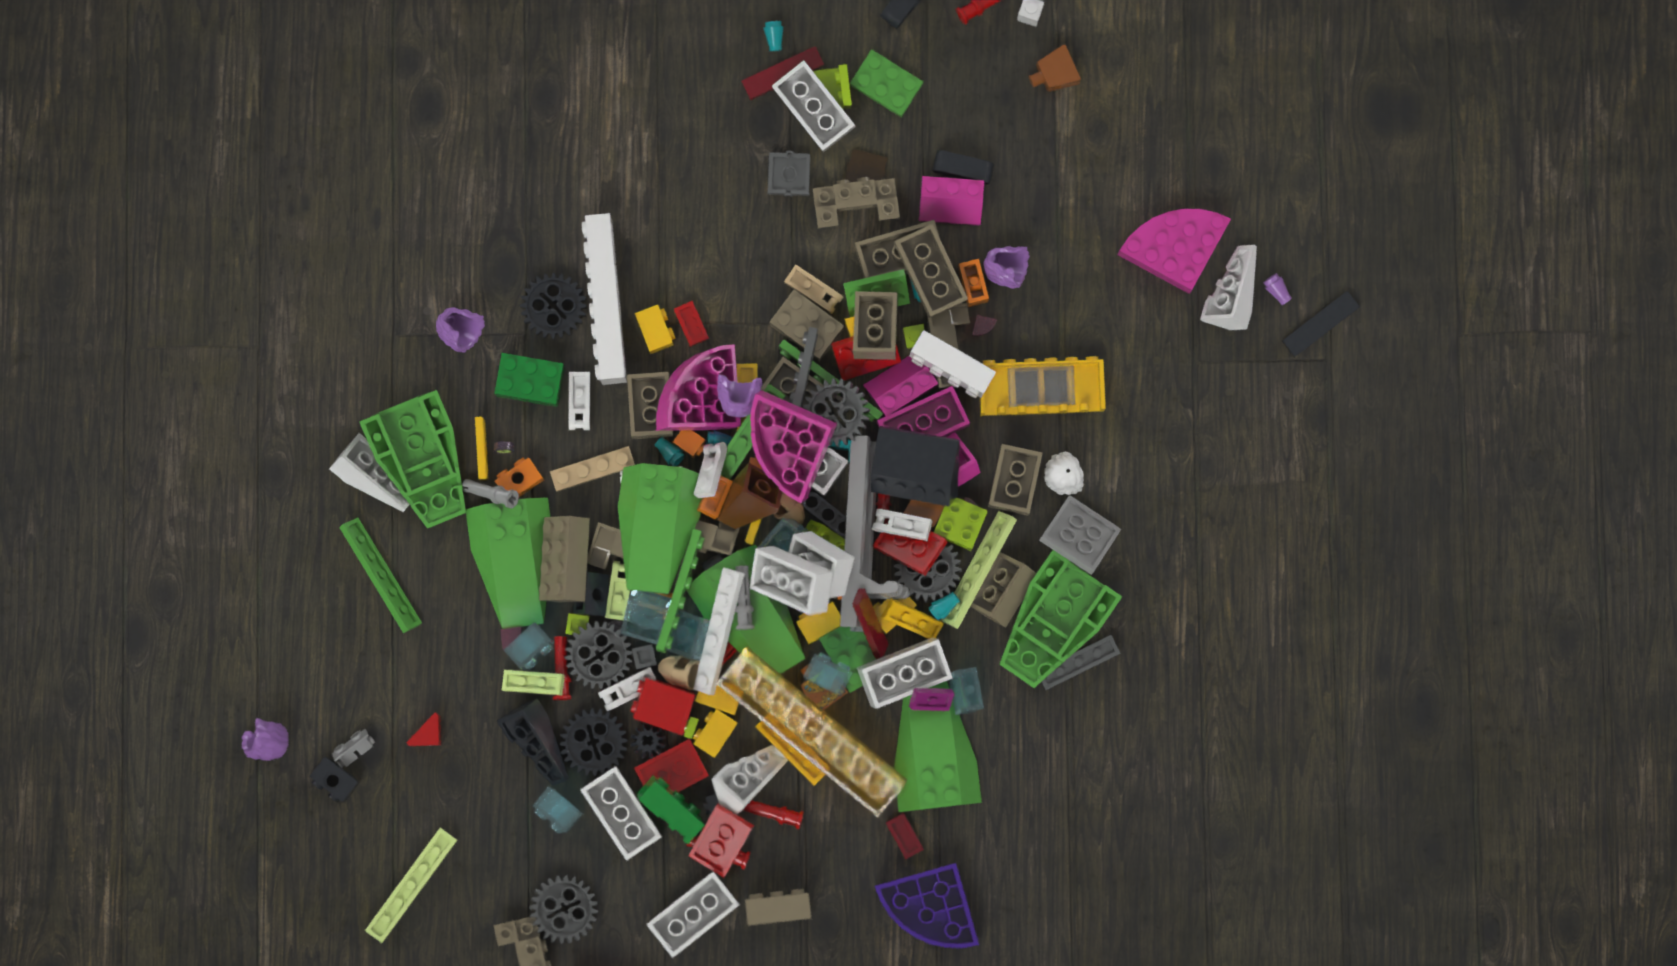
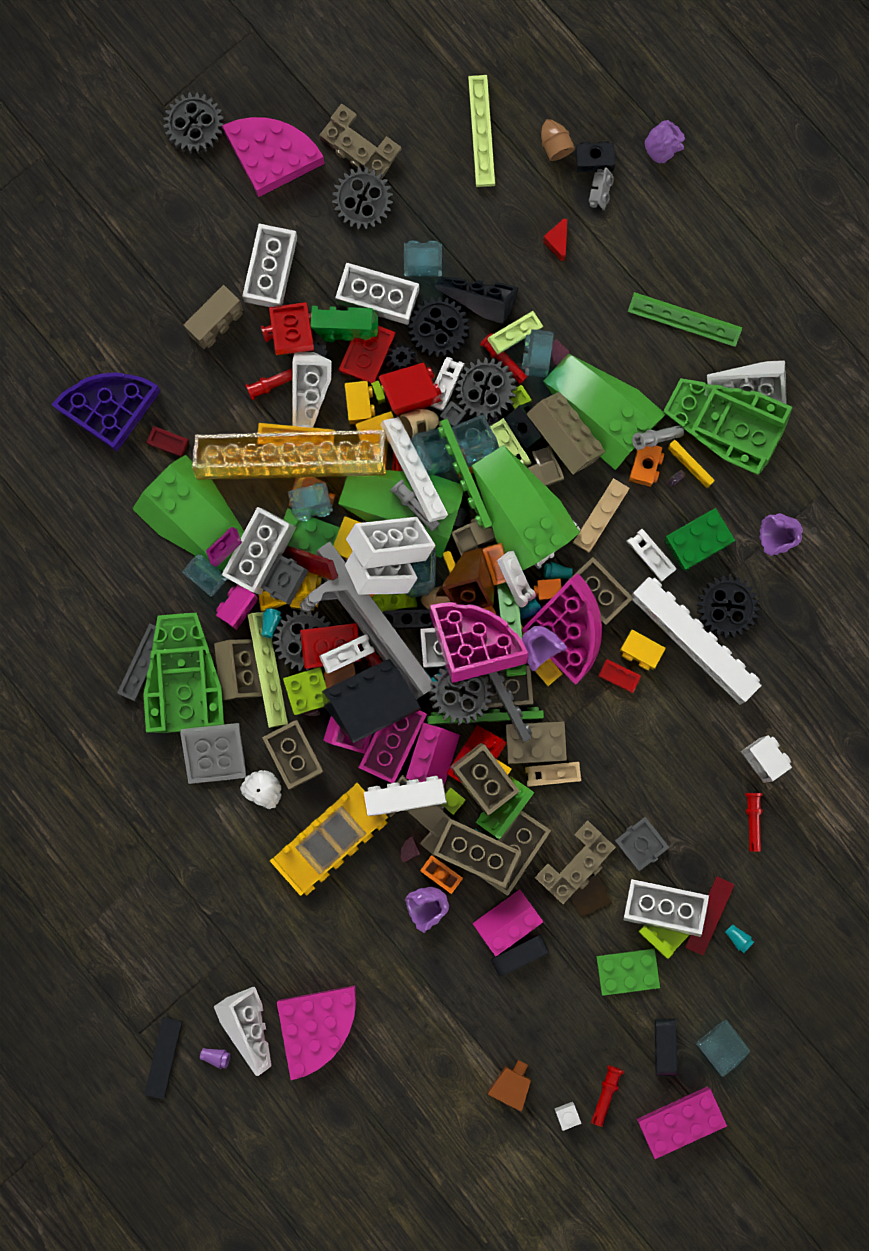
camera: 145 degrees right, 0 degrees up
none -> dark pink slope [216,584,258,630]
none -> dark grey plate [260,554,308,605]
none -> medium nougat helmet [541,119,575,161]
none -> white brick [741,735,792,783]
none -> red pin [745,793,763,852]

